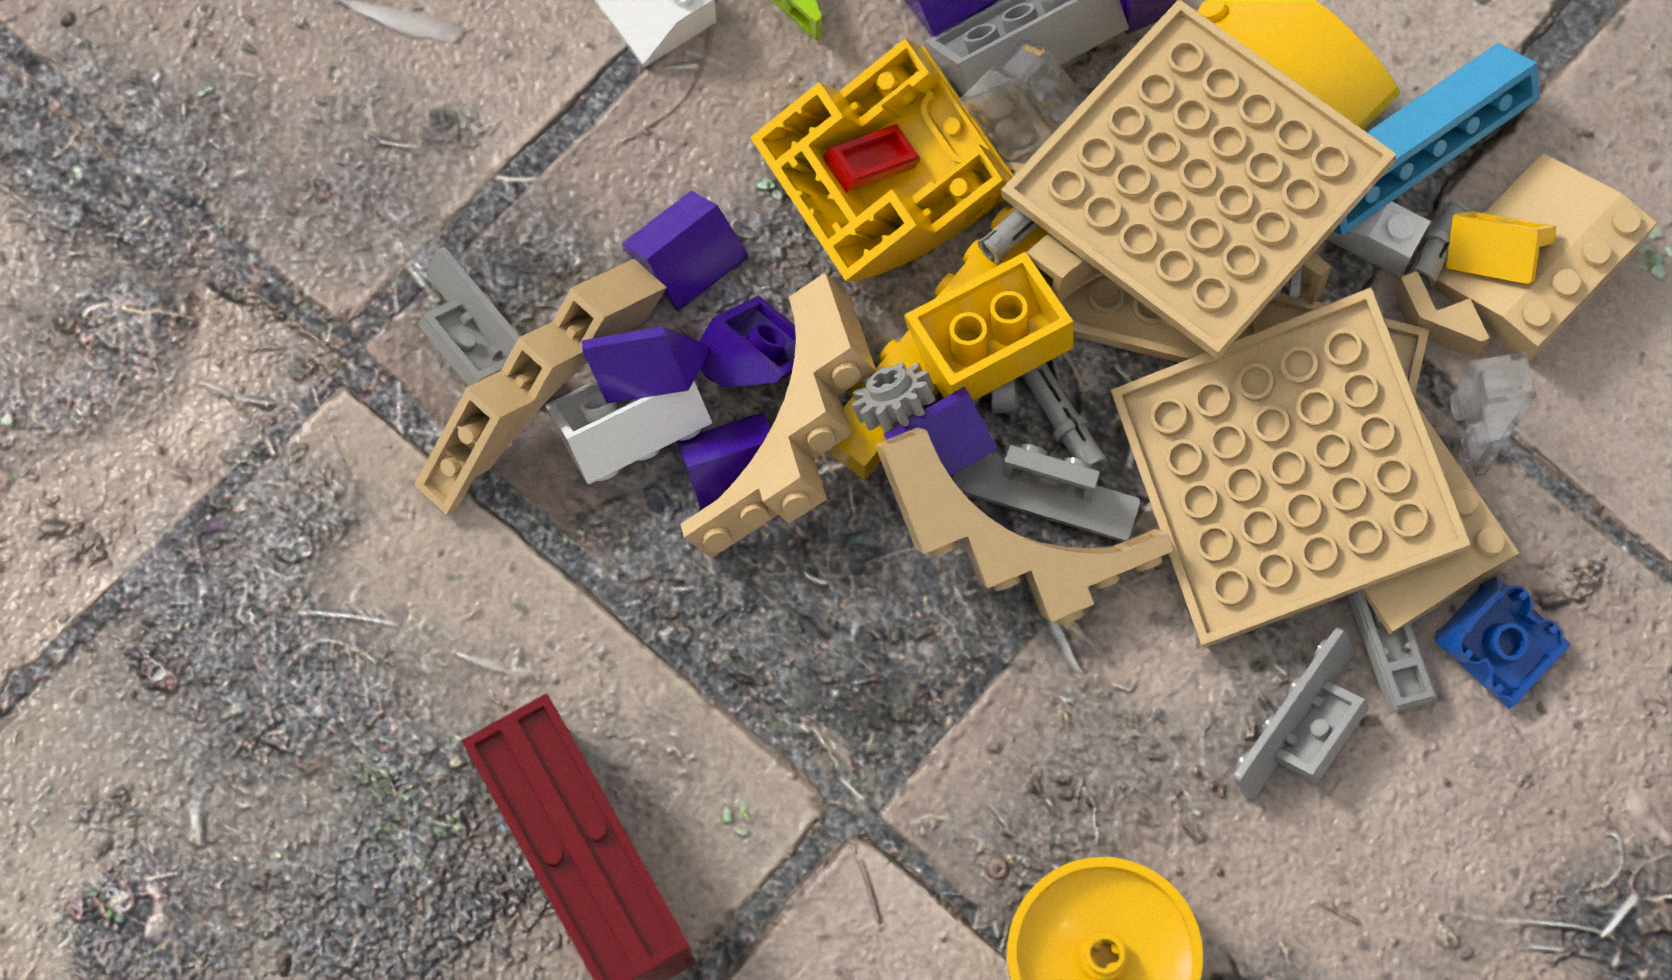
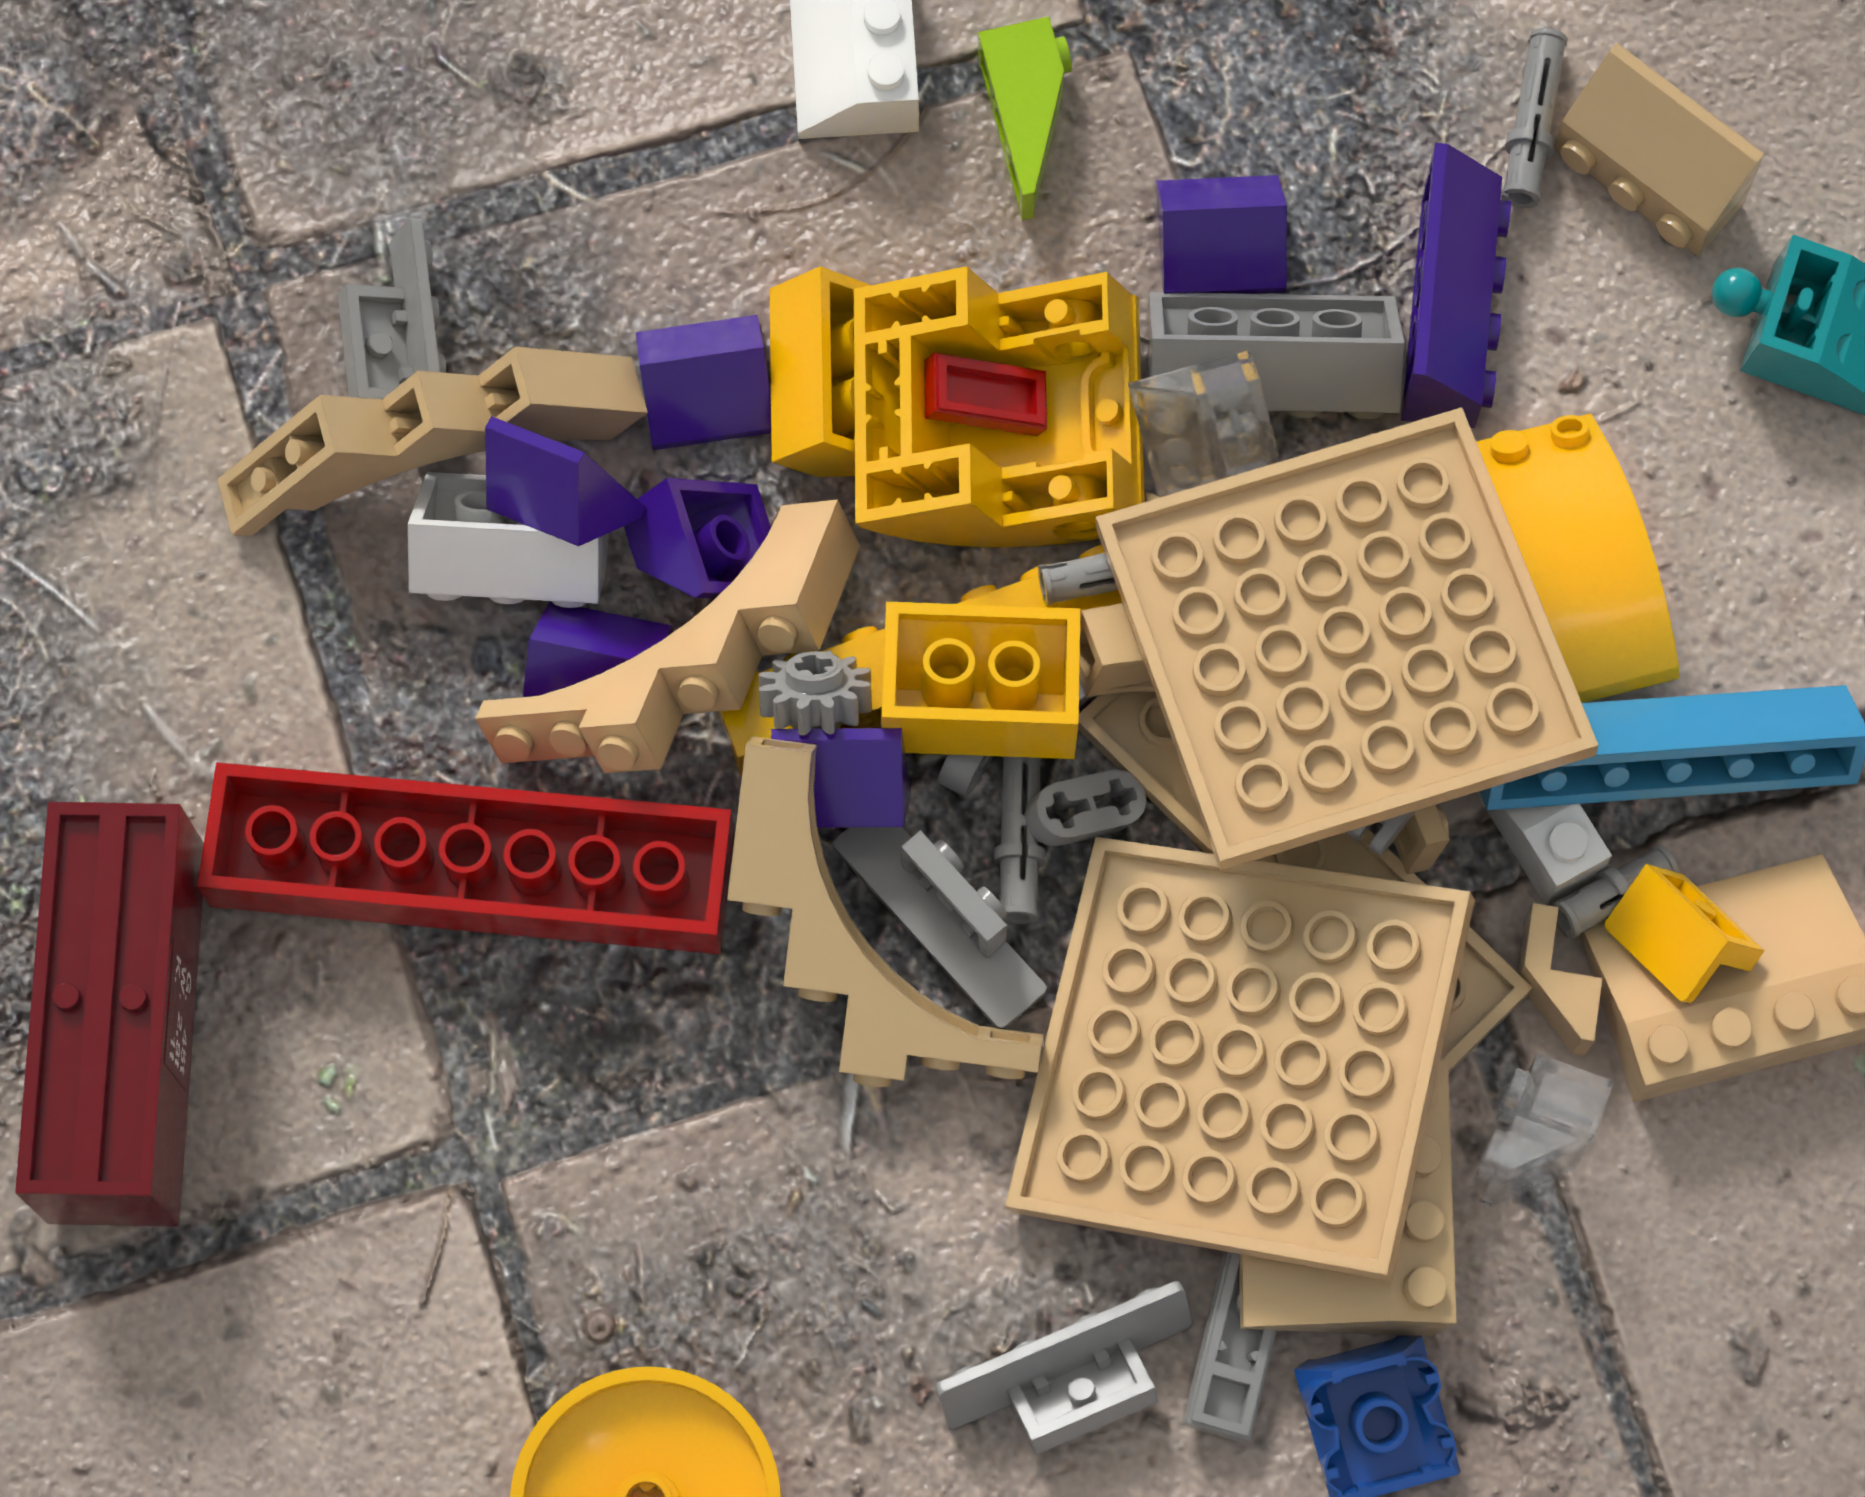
camera: 30 degrees right, 0 degrees up
none -> red brick [197,762,735,955]
none -> yellow slope [769,266,870,477]
none -> light grey beam [1025,770,1146,846]

